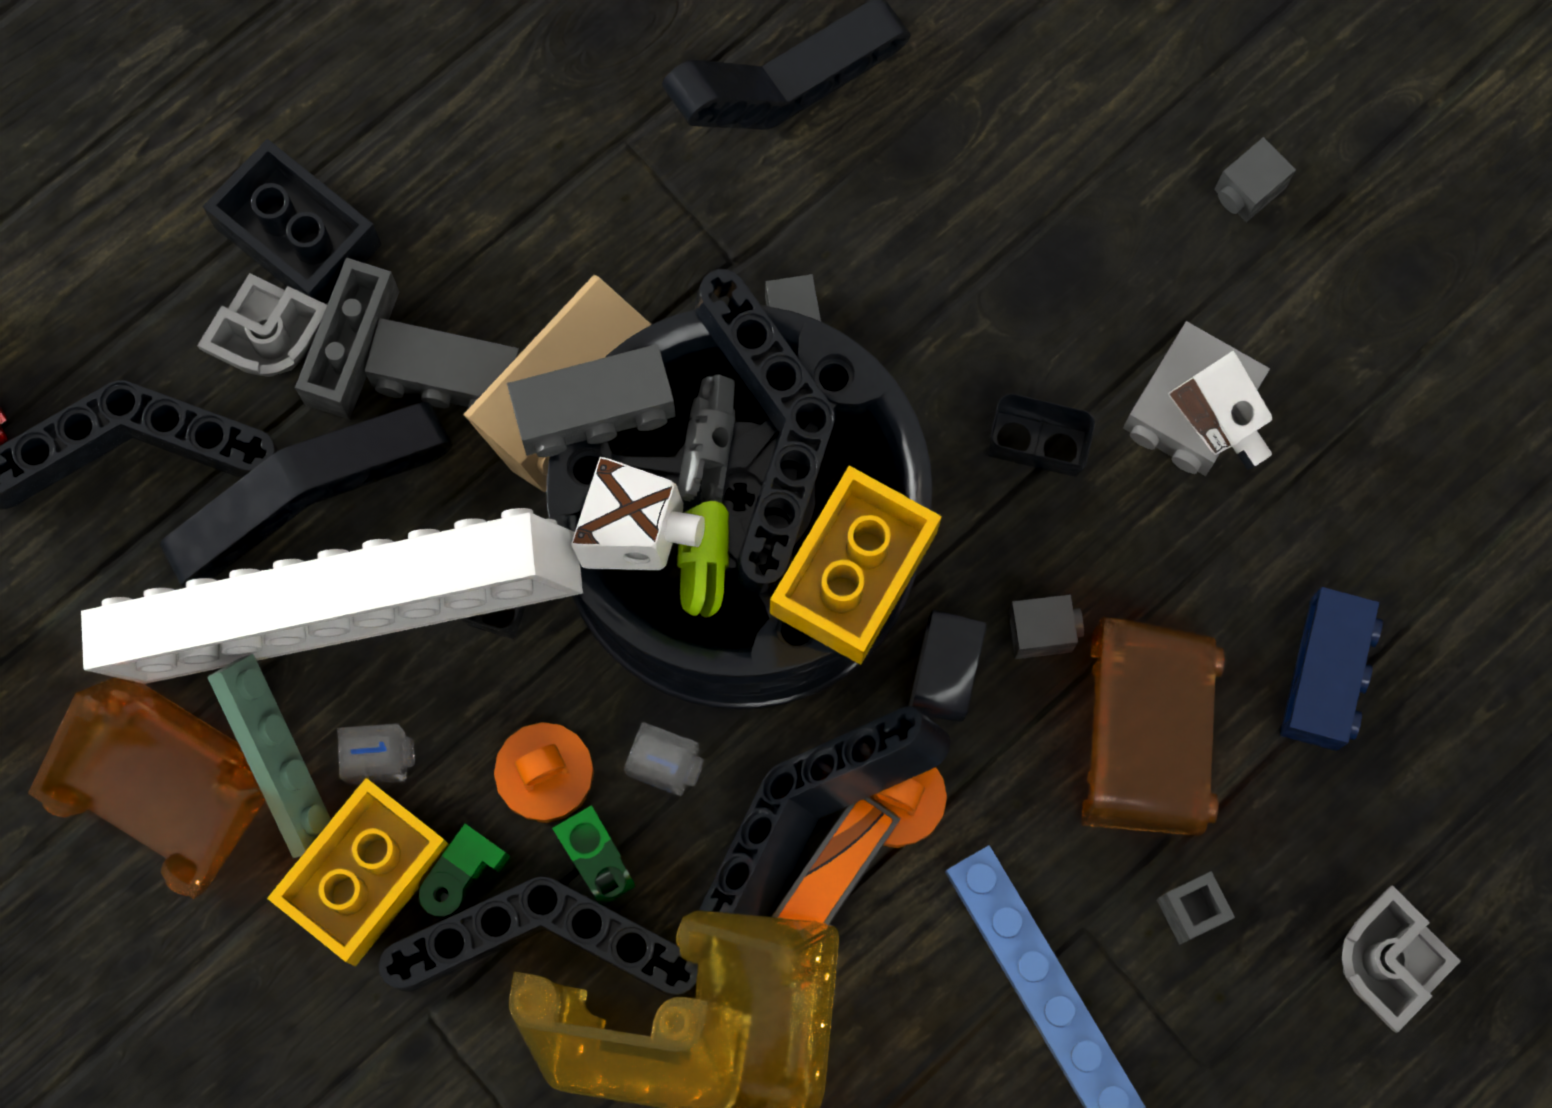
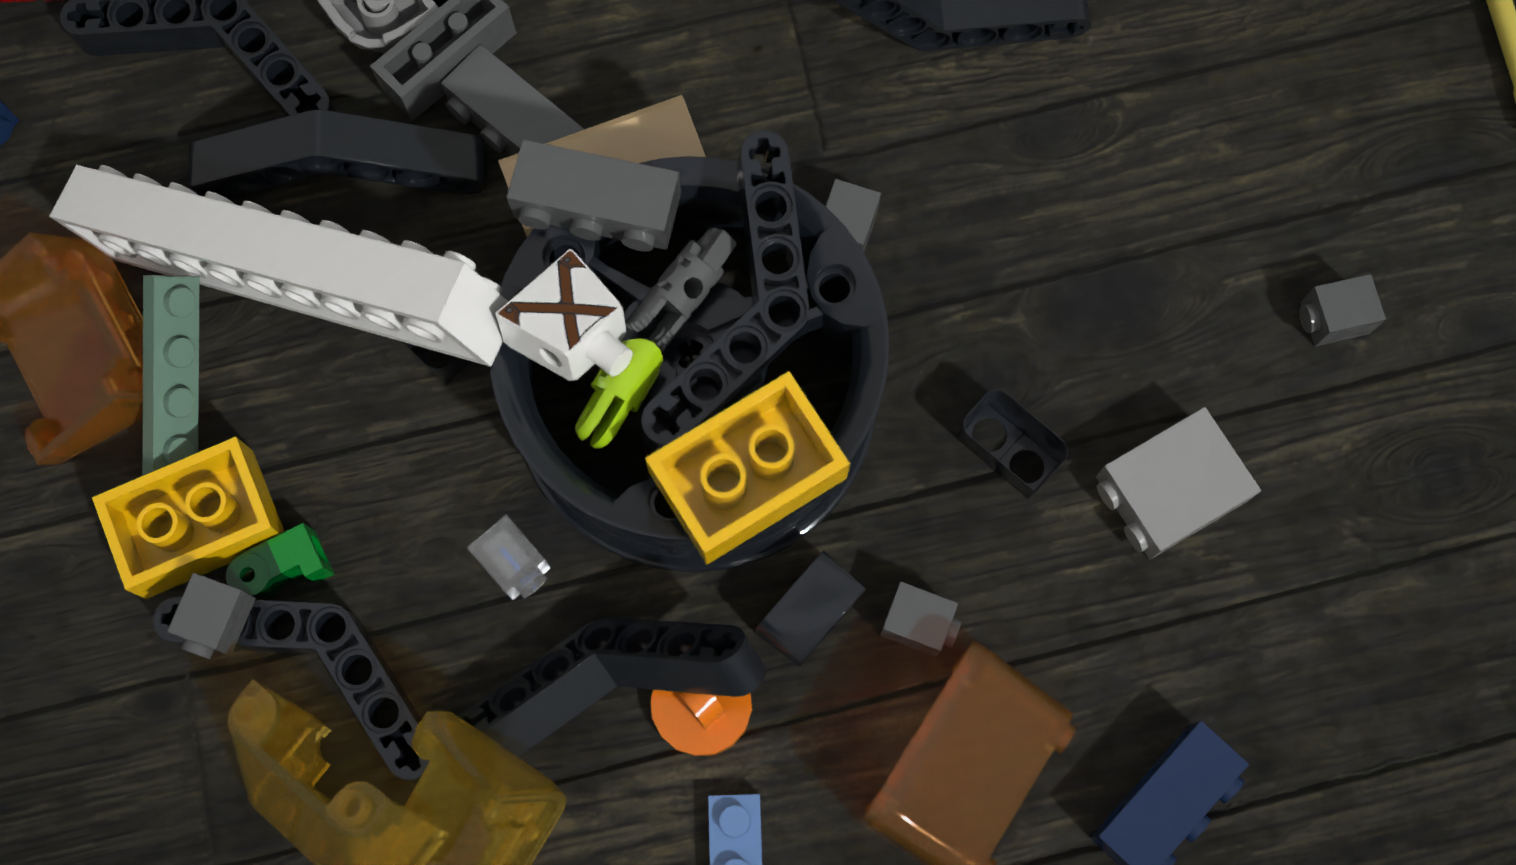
camera: 30 degrees right, 0 degrees up
clear brick [338,723,415,785] -> none
orange tile [494,722,594,823] -> none
leg [552,805,636,906] -> none
slope [769,796,901,950] -> none
white torso [1168,351,1272,470] -> none
none -> dark grey brick [167,573,256,659]

